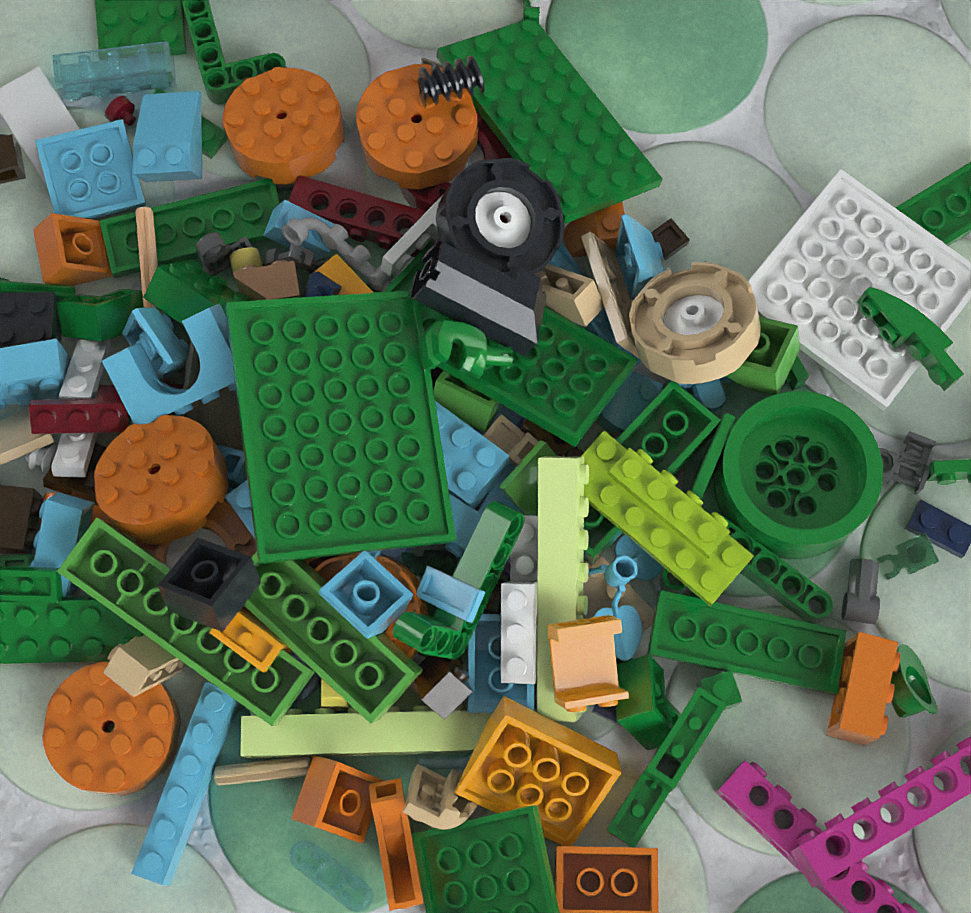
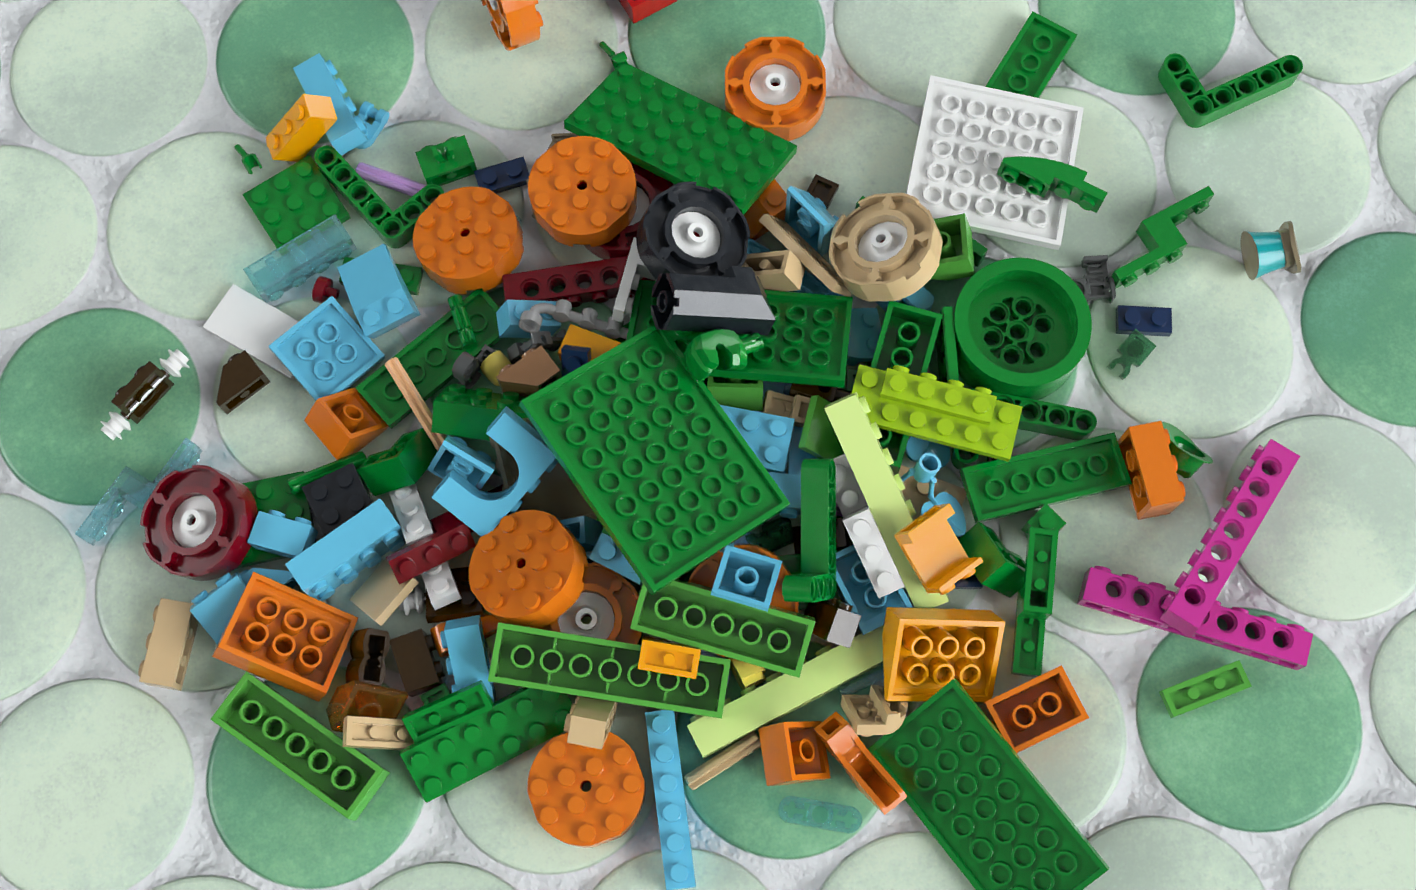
camera: 25 degrees left, 0 degrees up
black brick [157,537,261,632] -> none
black piece [417,56,485,107] -> none
medium azure tile [417,566,485,623] -> none
dark grey piece [841,558,880,625] -> none
none -> lavender axle [355,162,427,196]
none -> green brick [415,135,477,186]
none -> green axle [448,294,476,346]
none -> dark blue plate [474,156,529,194]
none -> orange piece [725,37,826,141]

